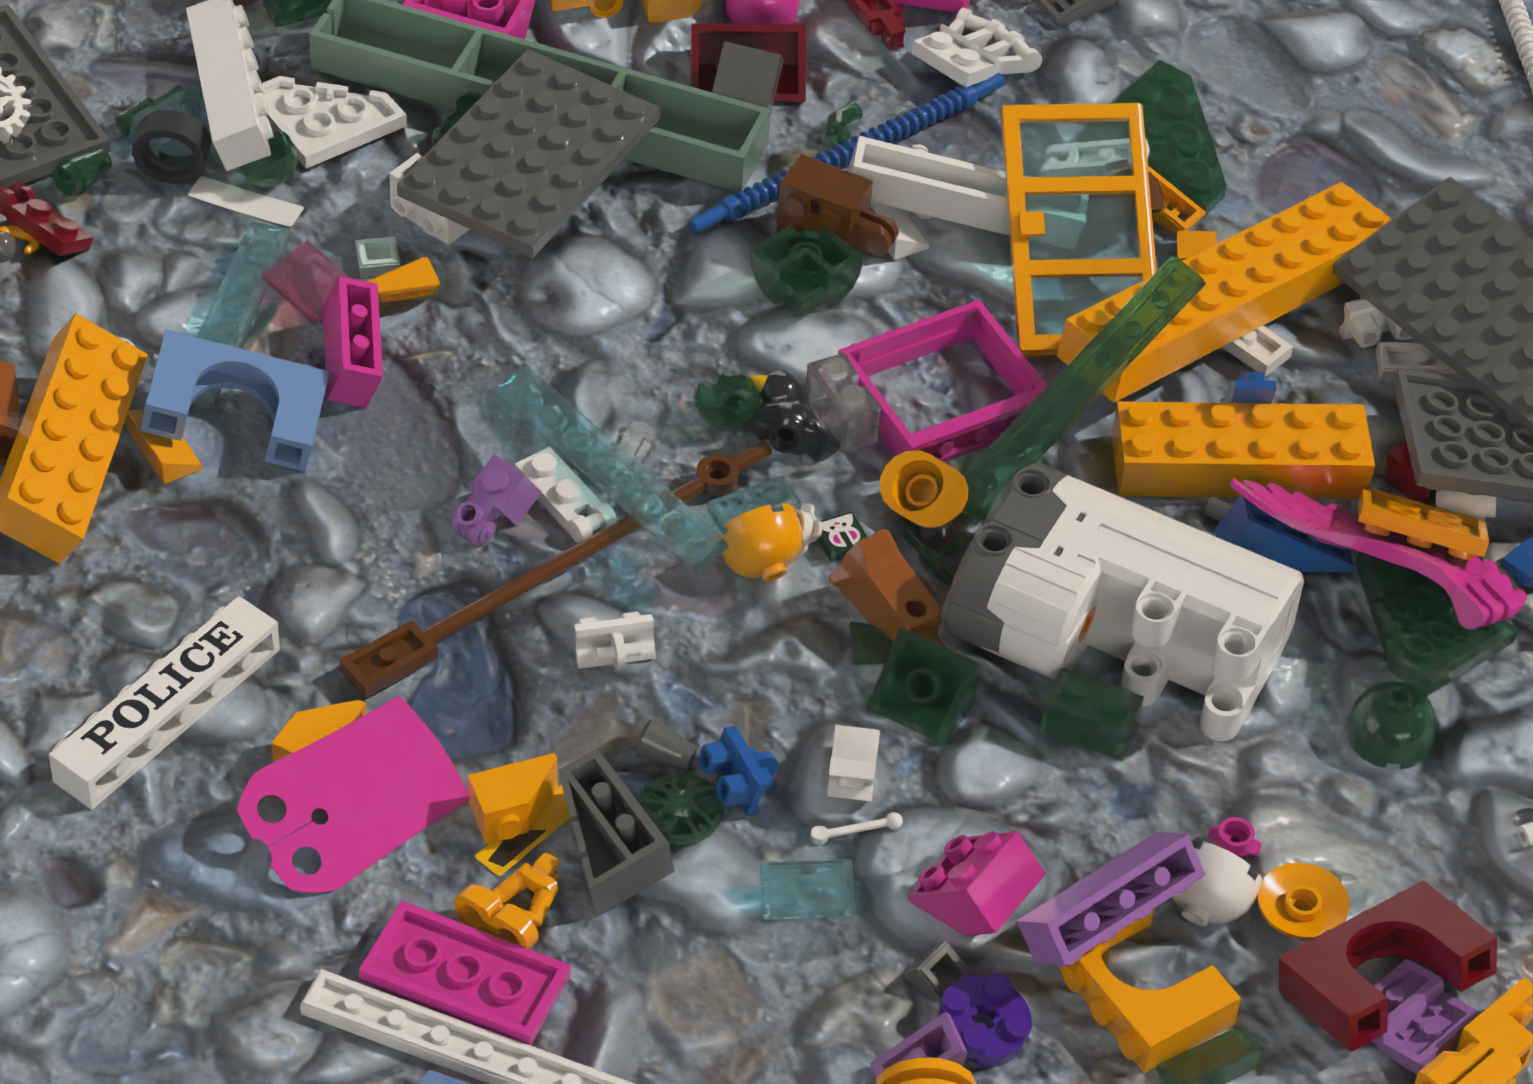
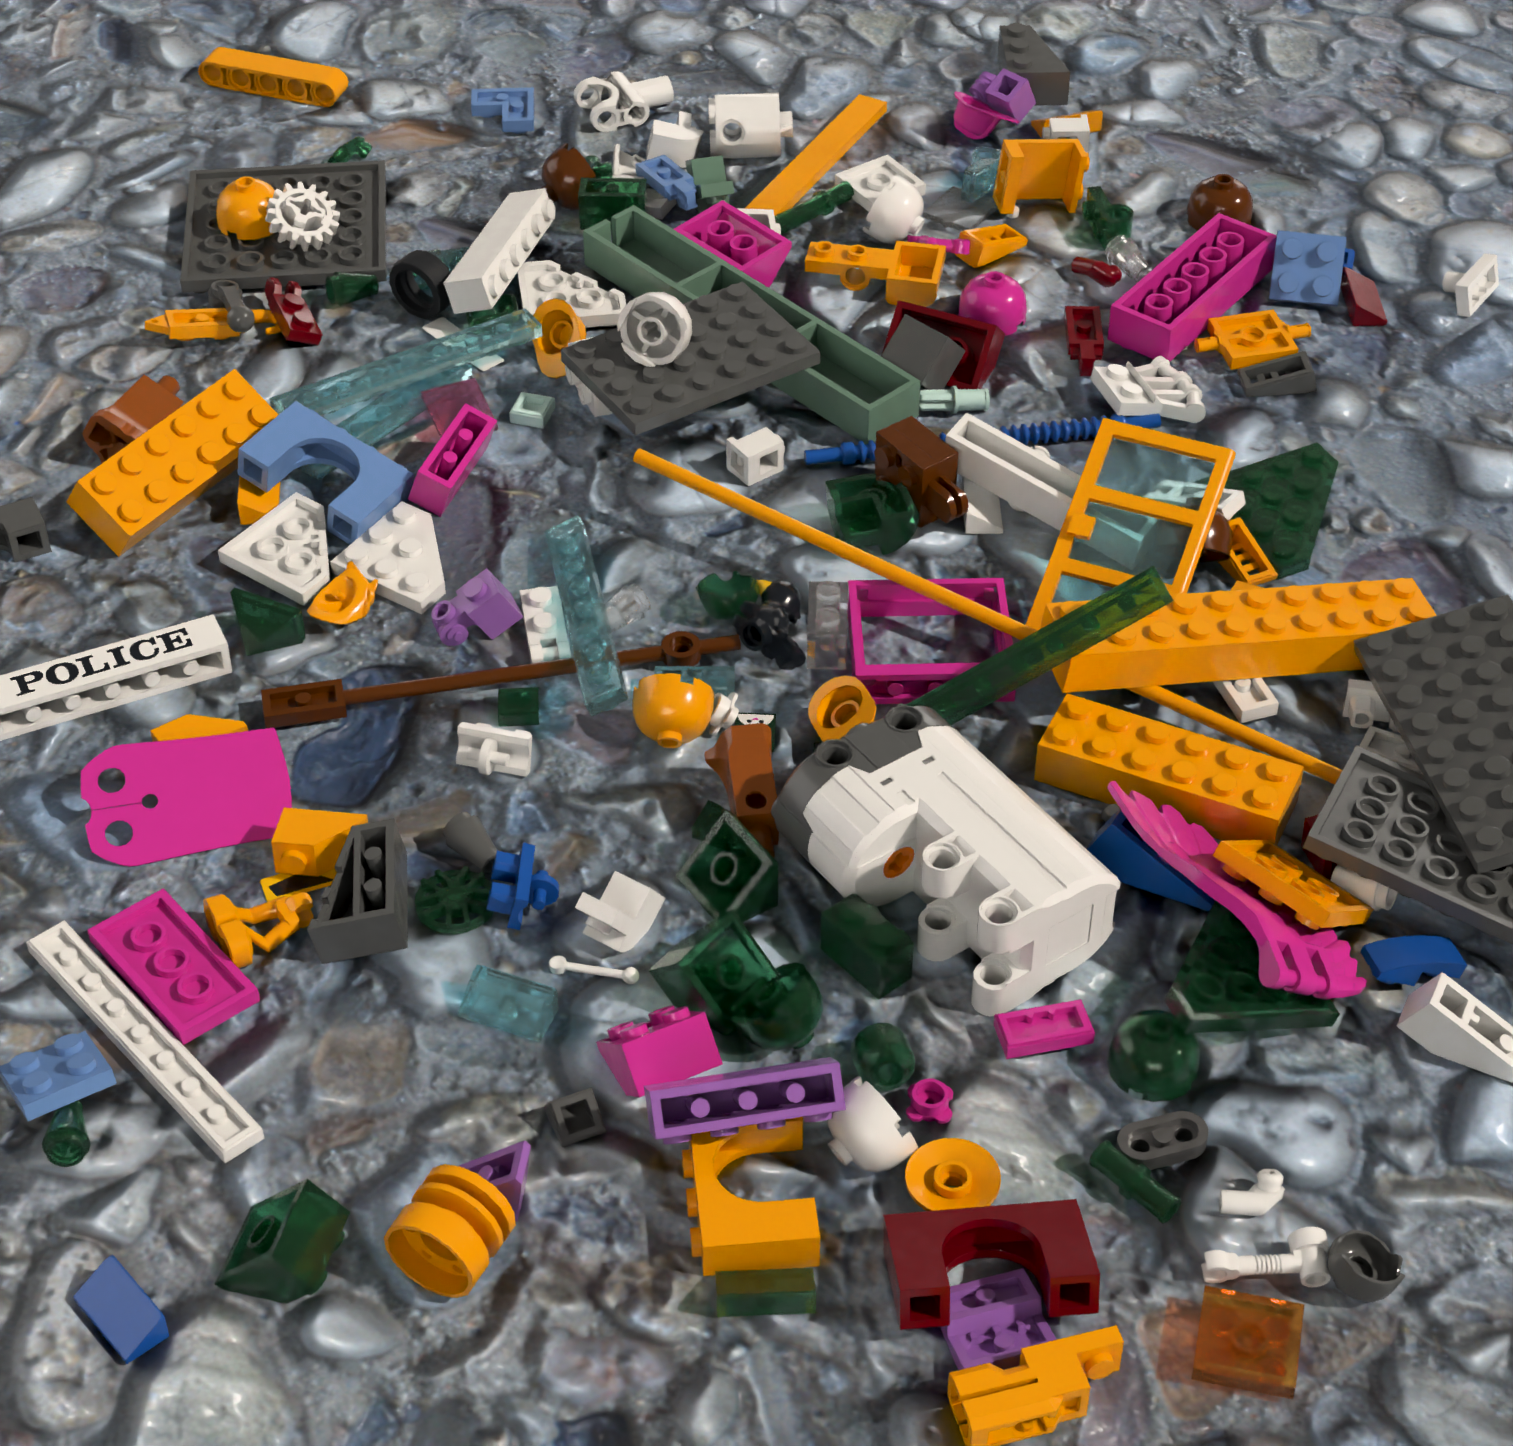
camera: 30 degrees right, 5 degrees down
light orange slope [366,257,440,303] -> none
clear green arm [824,101,863,145] -> none
dark purple plate [936,973,1032,1067] -> none
blue slope [1220,372,1276,403] -> none
none -> white plate [218,492,330,606]
none -> clear green slope [230,587,306,656]
none -> clear light blue plate [270,308,543,416]
none -> light orange hat [307,561,378,625]
none -> white plate [330,501,446,614]
none -> clear green tile [498,687,539,727]
none -> light orange piece [530,299,586,379]
none -> white cylinder [617,292,692,367]
none -> light orange piece [633,448,1342,785]
none -> clear green slope [649,909,783,1035]
none -> white brick [726,427,785,486]
none -> clear green cylinder [731,962,824,1051]
none -> clear green head [850,1023,915,1091]
none -> light aqua axle [919,386,990,414]
none -> dark pink plate [994,999,1095,1059]
none -> clear green pin [1089,1140,1181,1224]
none -> flat silver plate [1116,1111,1208,1171]

